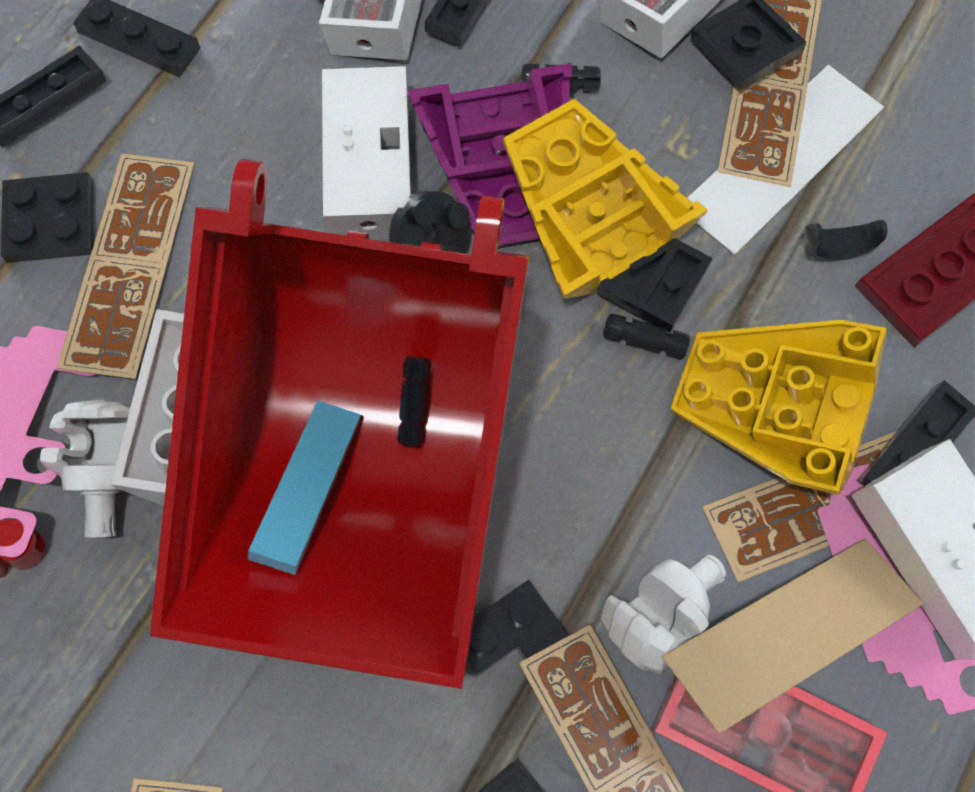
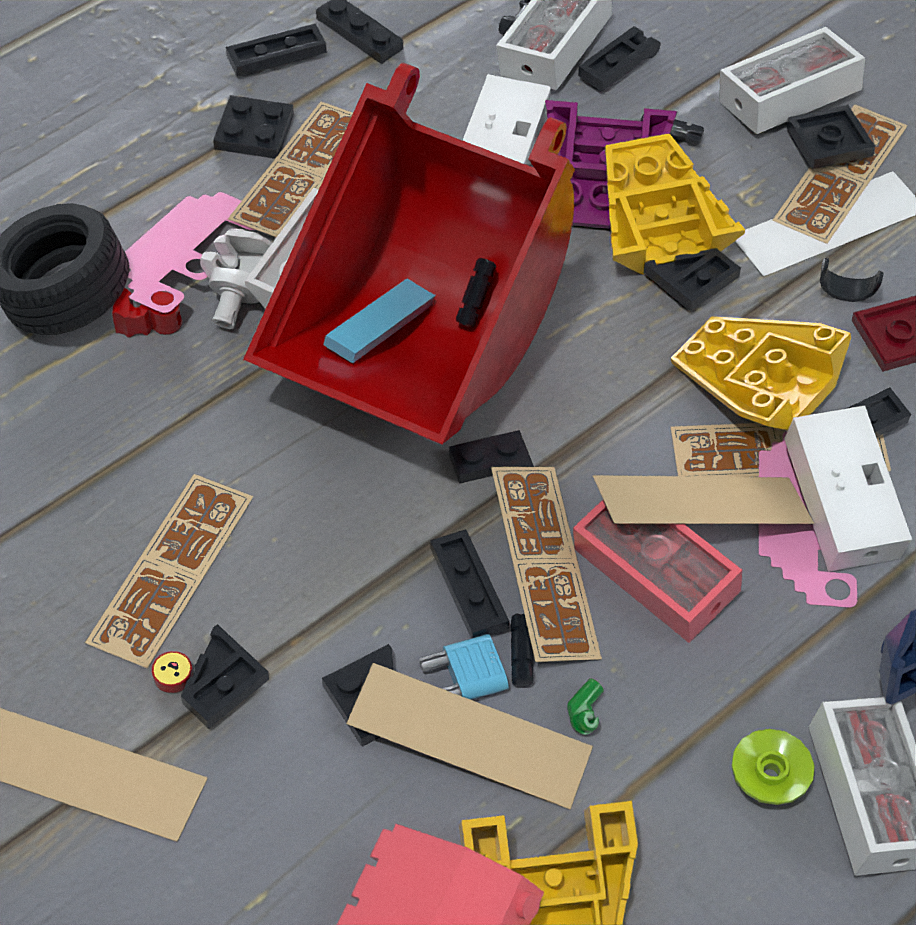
camera: 20 degrees right, 15 degrees down
white piece [600,555,726,675] -> none
black axle [603,313,690,359] -> none

